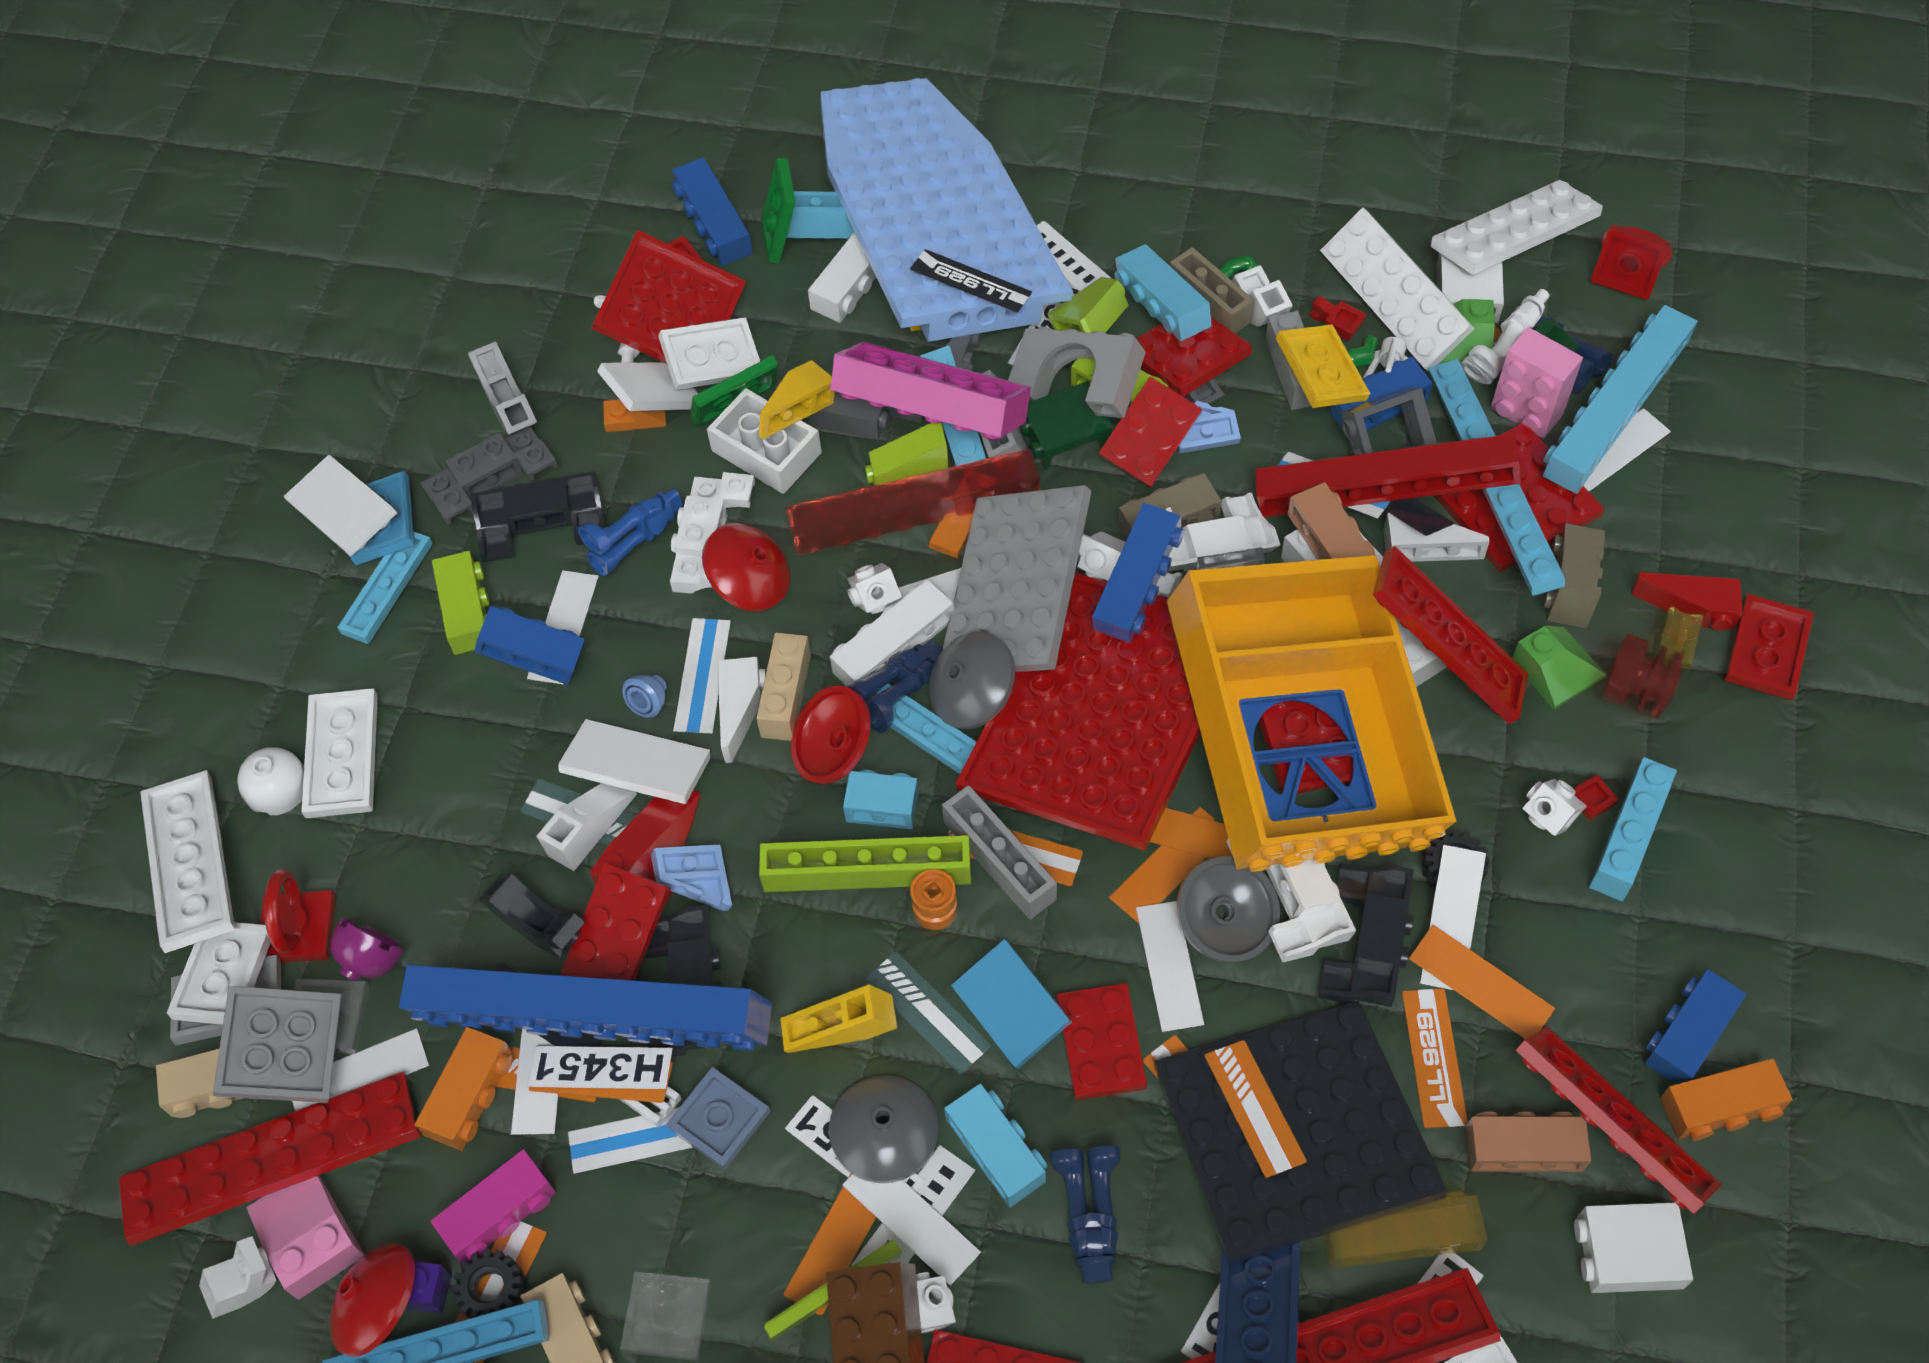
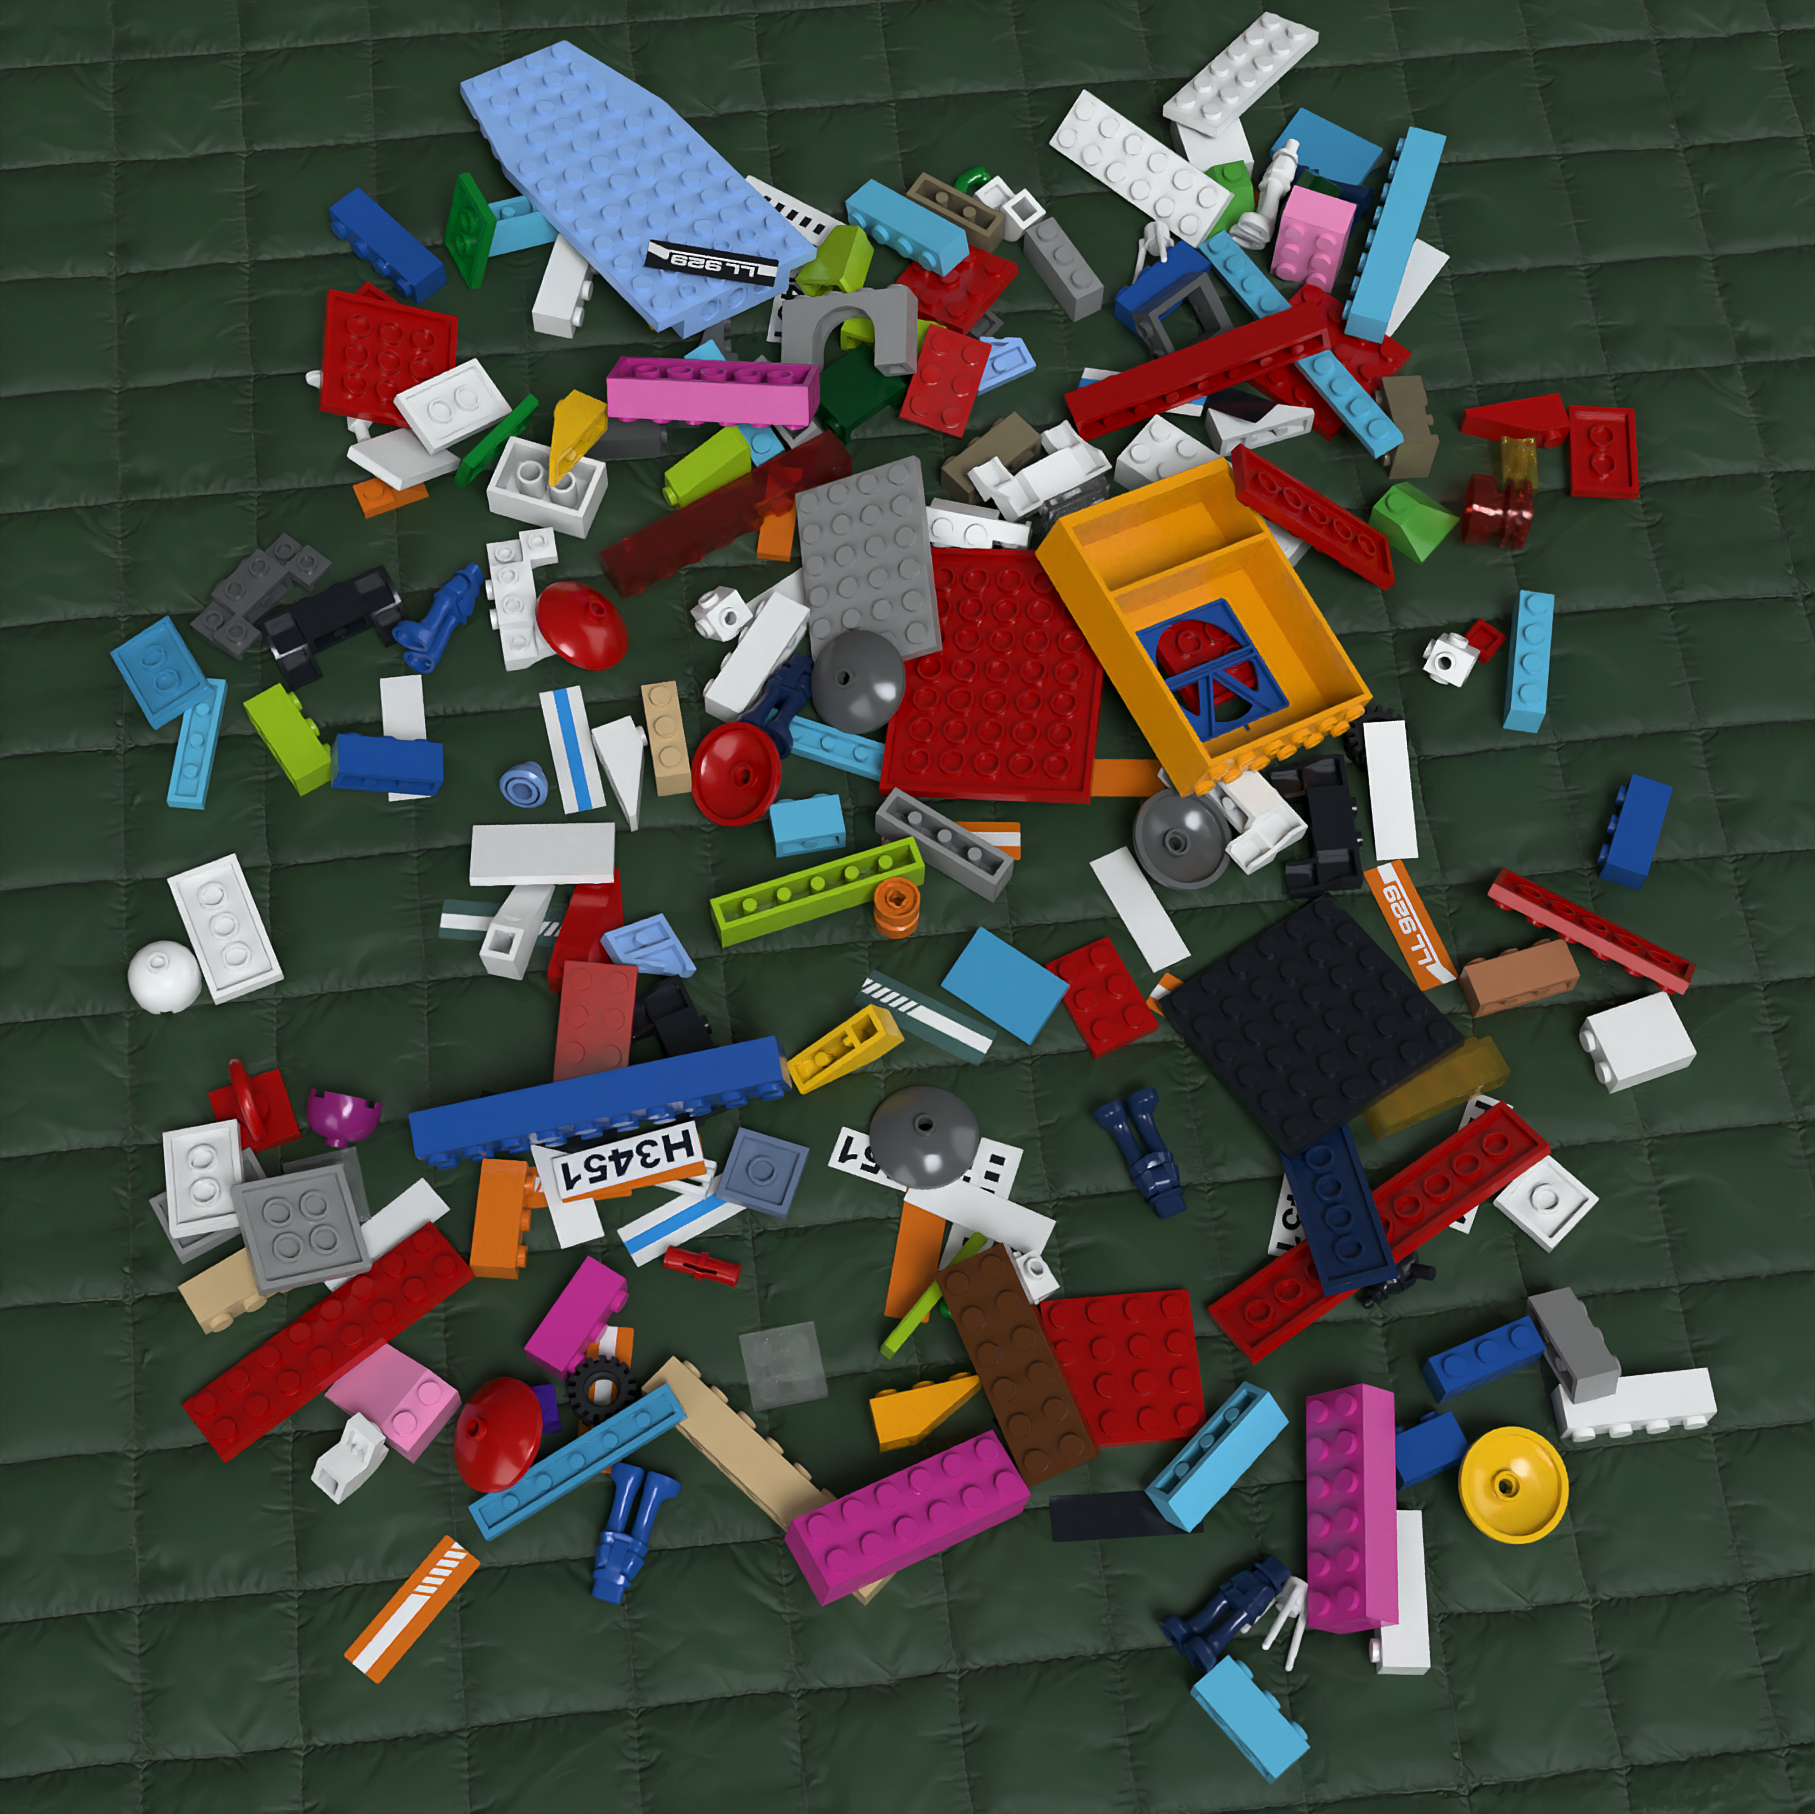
camera: 25 degrees left, 5 degrees up
white plate [140,770,235,953] -> none
white tile [283,455,397,557] -> none
light grey arch [468,341,537,435] -> none
black arch [478,873,585,957] -> none
medium azure brick [944,1083,1047,1208] -> none
blue brick [1092,502,1185,643] -> none
orange sticker [1109,807,1215,923] -> none
orange sticker [1205,1040,1307,1177] -> none
yellow tile [1276,324,1370,408] -> none
nougat brick [1288,482,1376,560] -> none
red plate [1309,296,1367,341] -> none
green arm [1348,335,1378,368] -> none
orange sticker [1409,925,1556,1039] -> none
red tile [1590,224,1672,300] -> none
orange brick [1660,1058,1793,1141] -> none
none -> red pin [663,1245,742,1288]
none -> dark azure tile [1269,107,1383,185]

